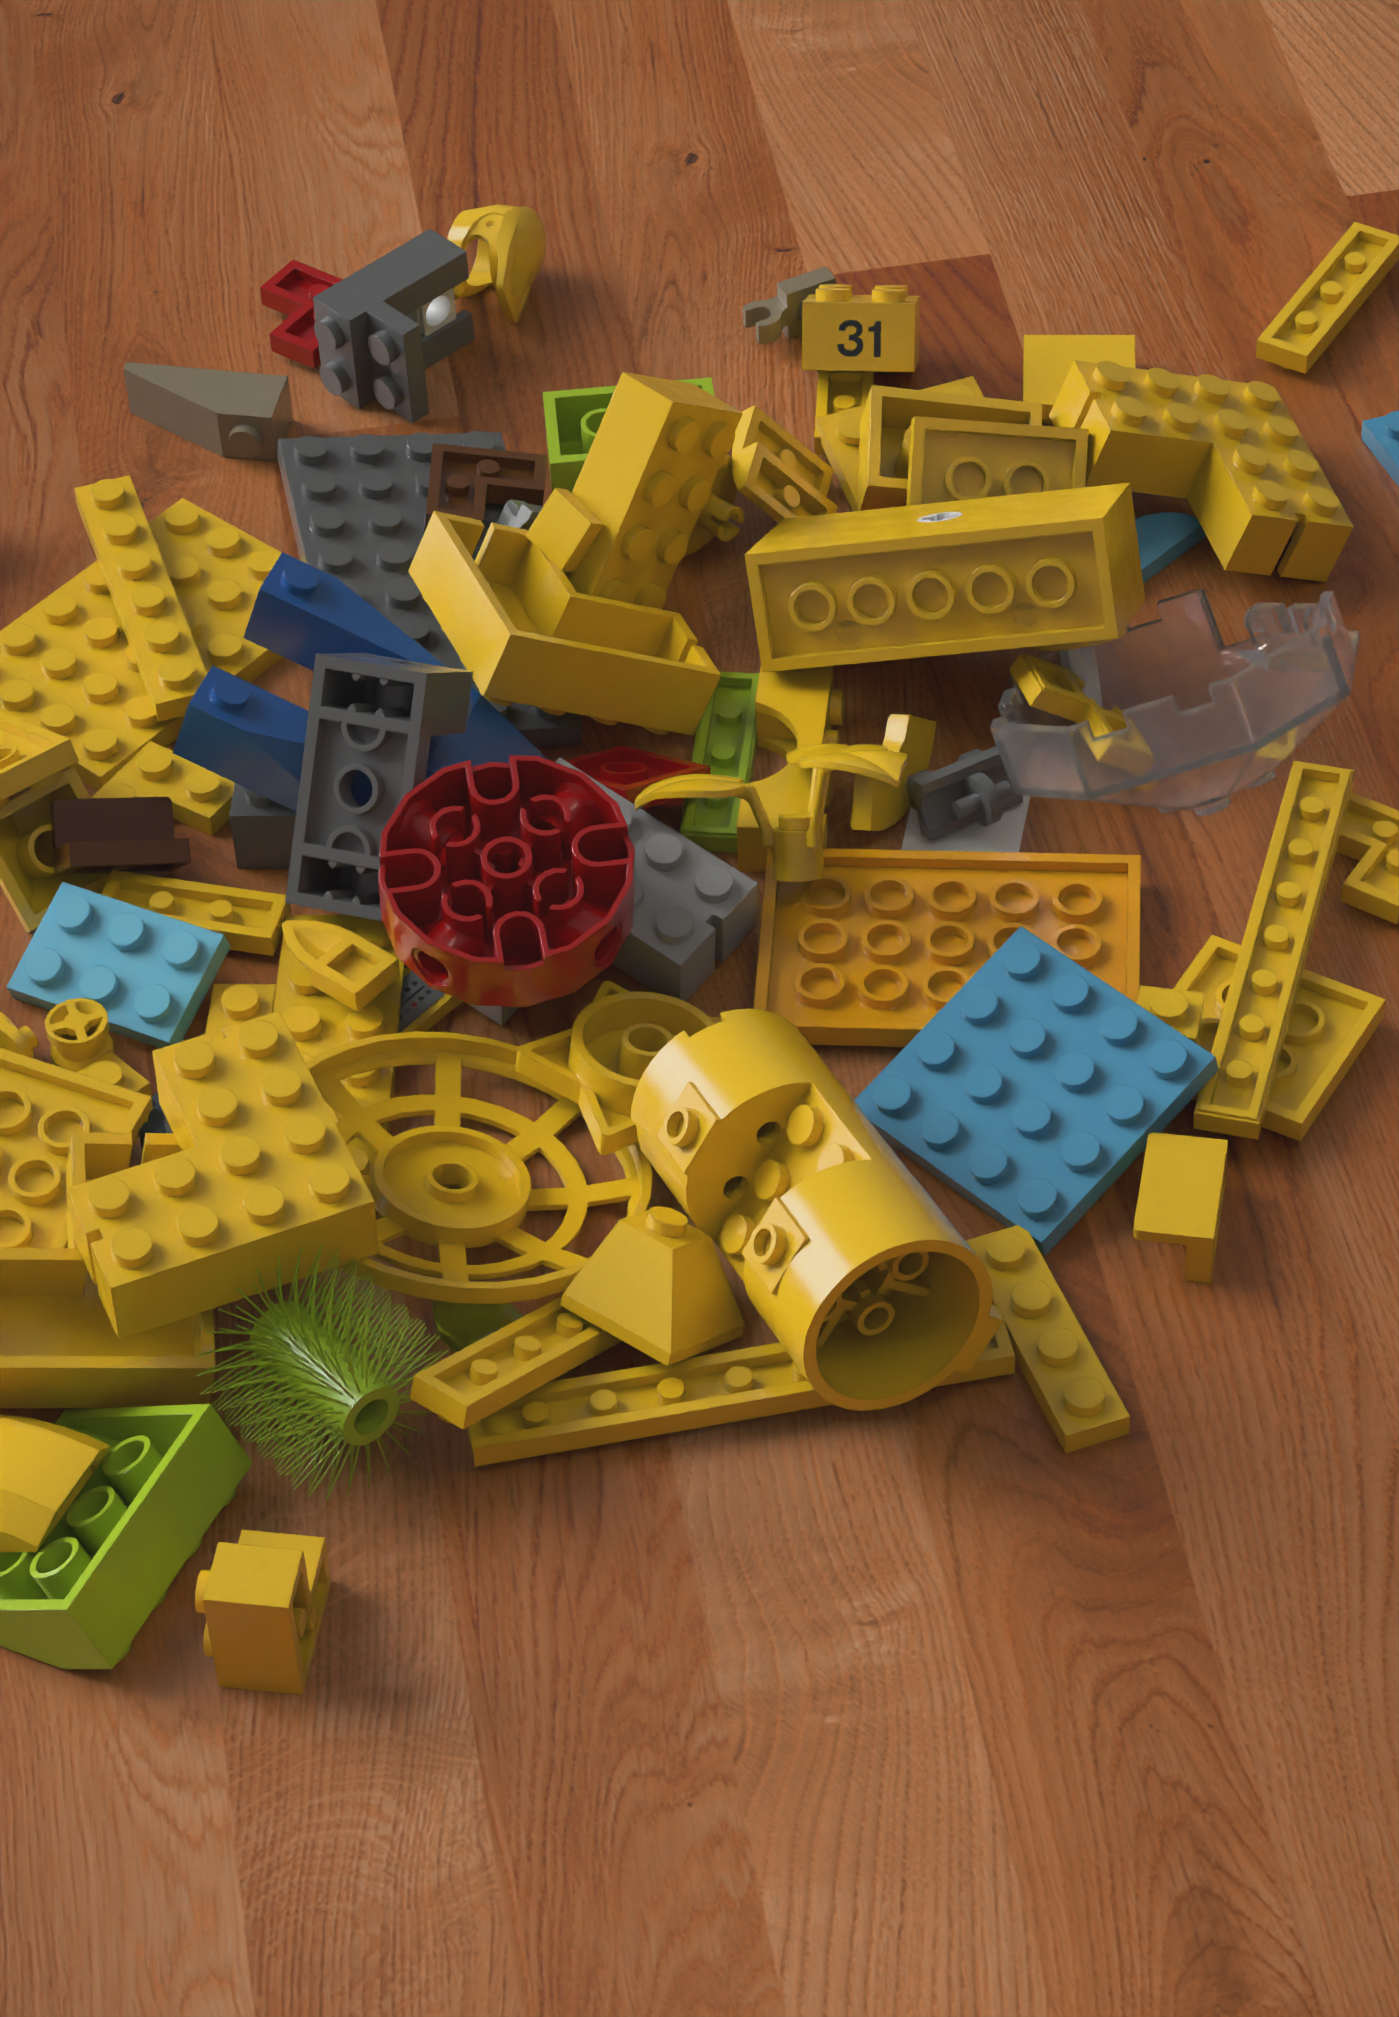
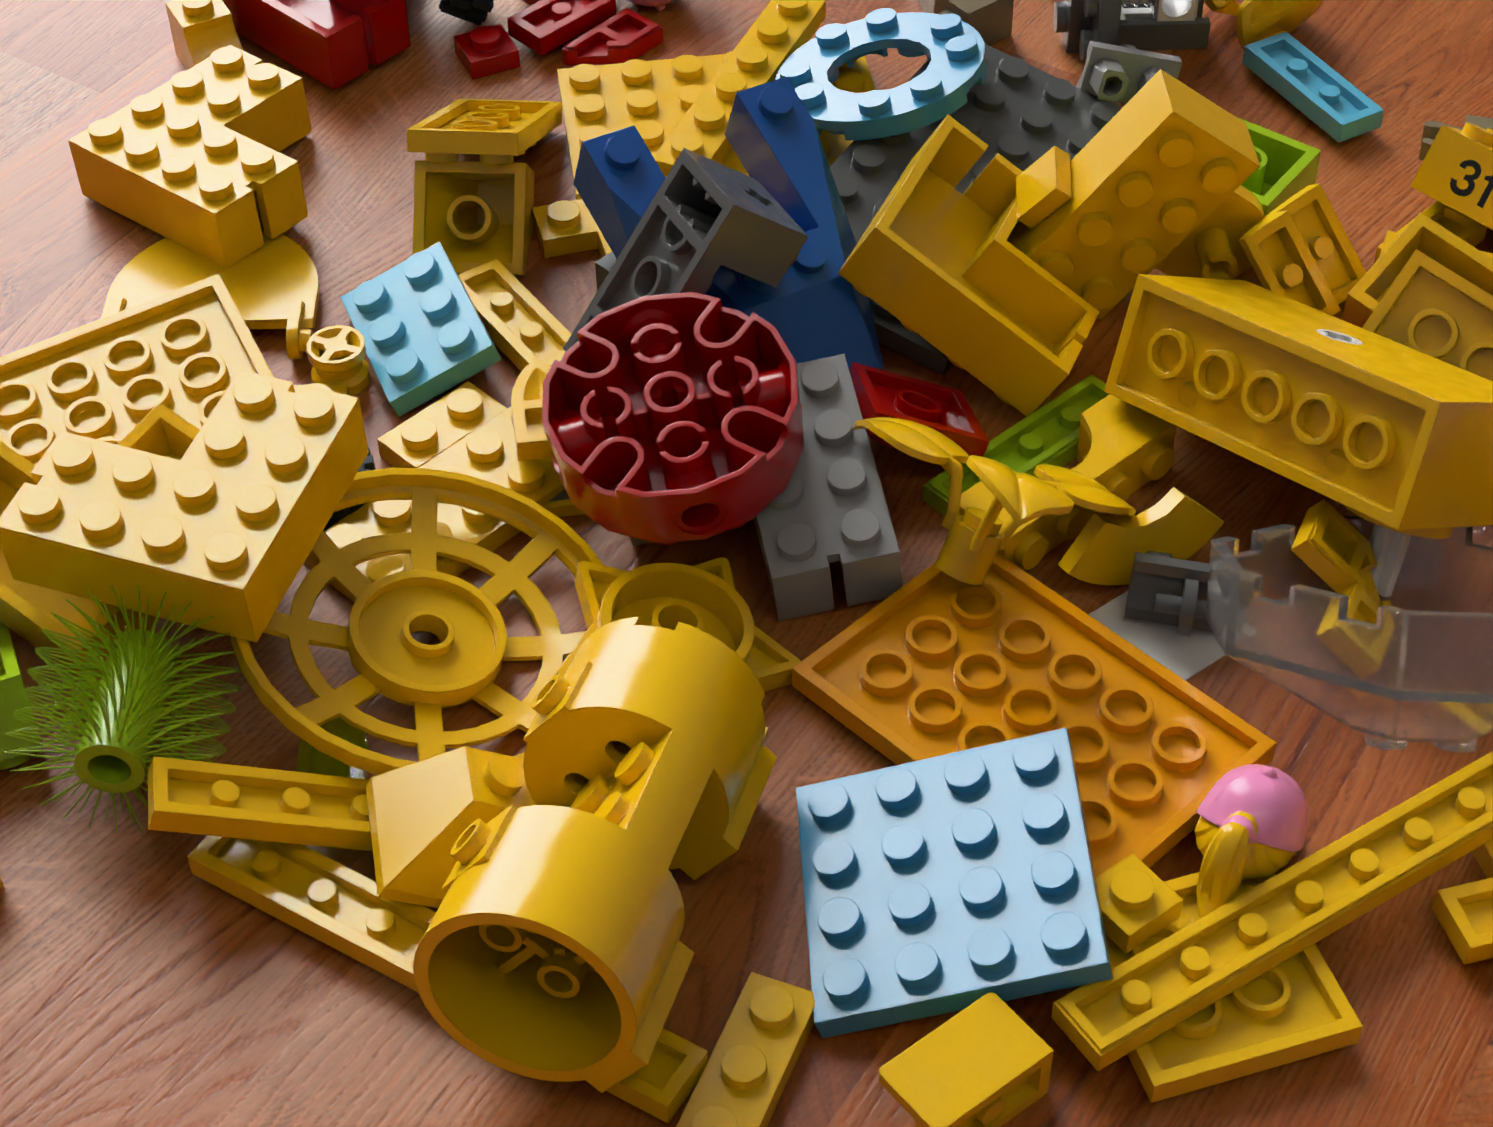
camera: 40 degrees right, 0 degrees up
reddish brown panel [50,797,191,875] -> none
reddish brown plate [424,443,547,538] -> none
none -> plate [775,8,988,140]
none -> light grey hips [1076,41,1183,104]
none -> hair [1194,764,1309,918]
none -> medium azure plate [1242,32,1384,143]

